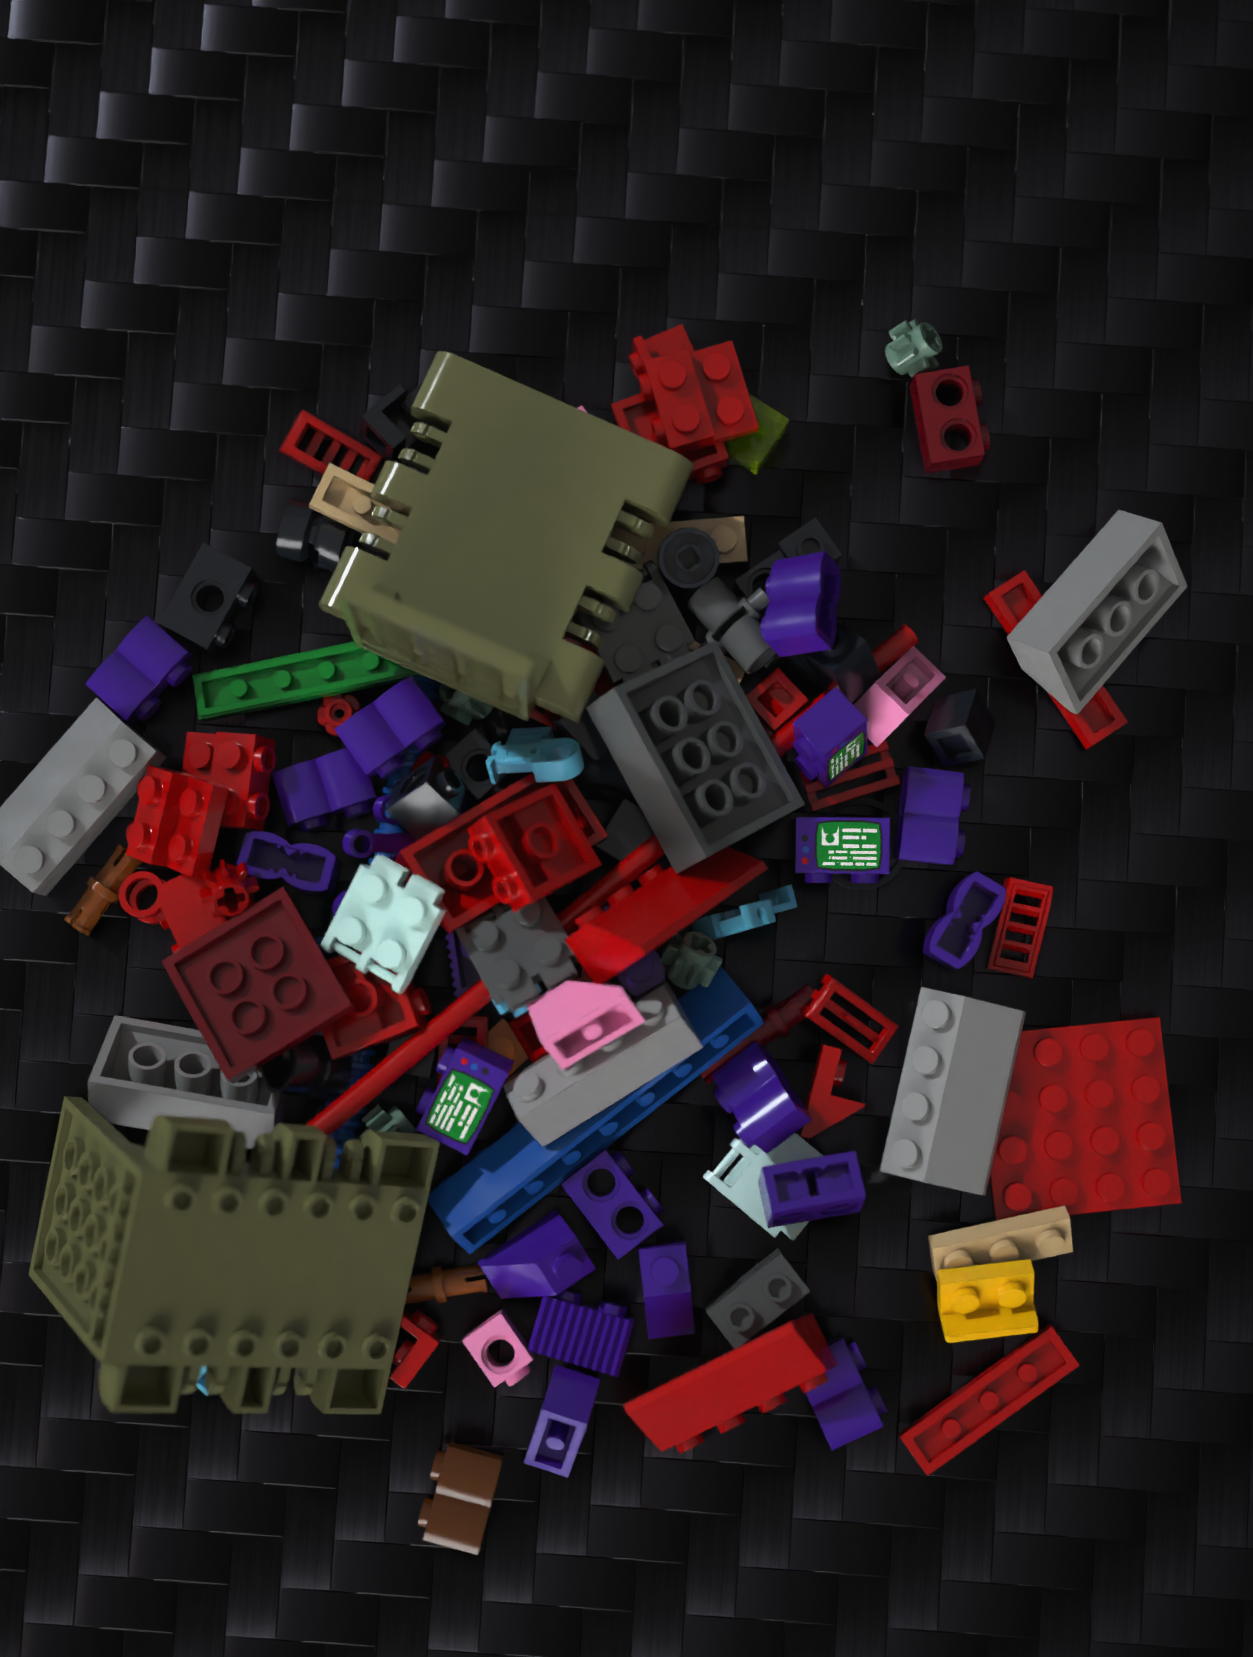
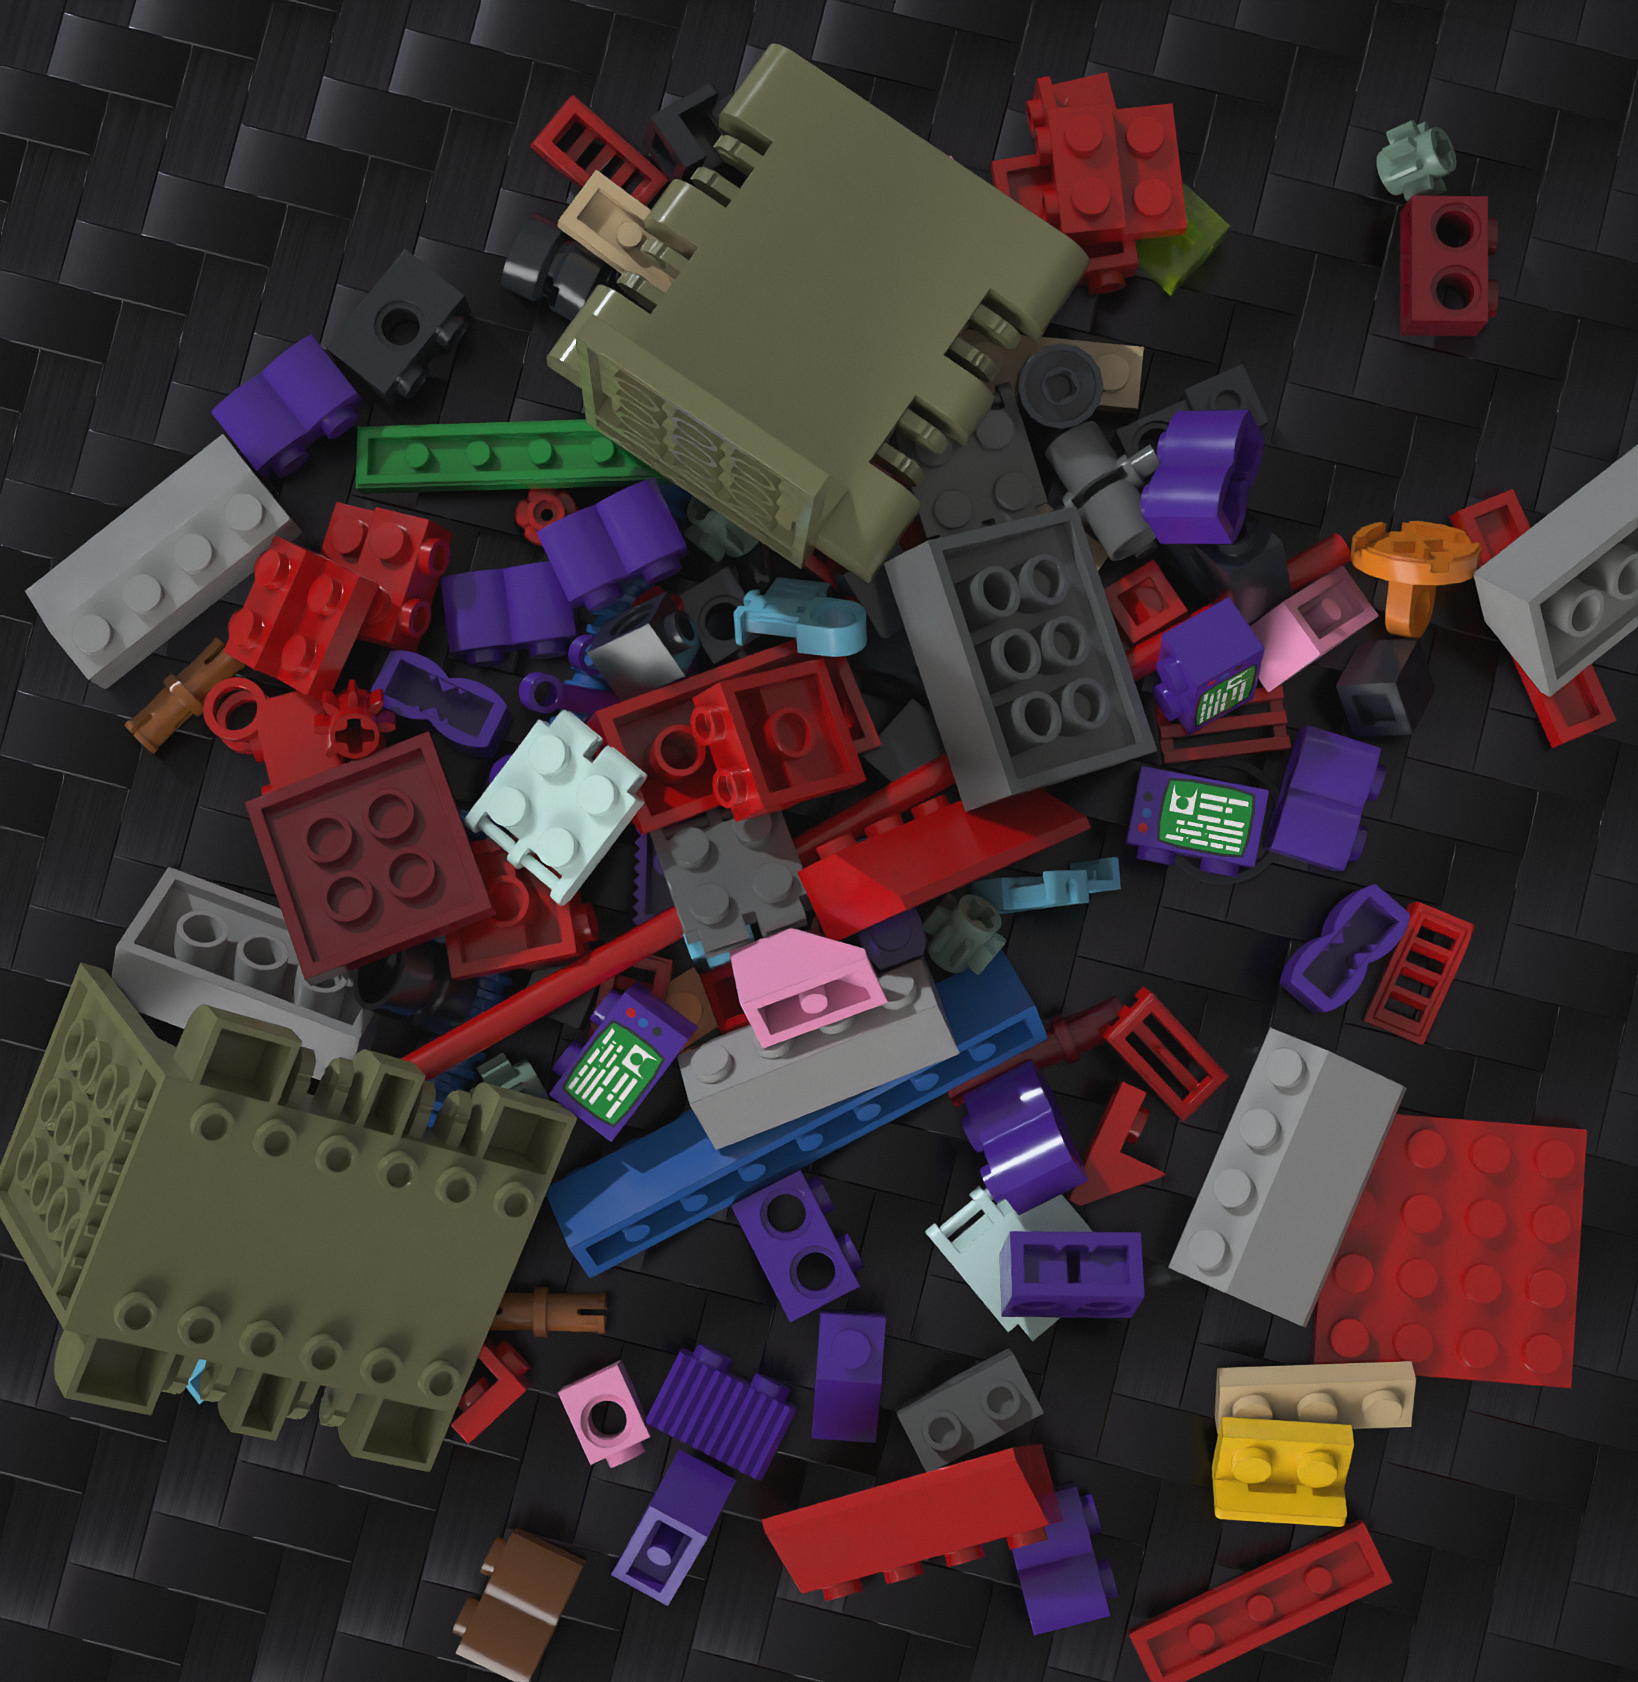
camera: 10 degrees right, 0 degrees up
dark purple slope [478,1209,596,1298] -> none
none -> orange tile [1350,521,1482,638]

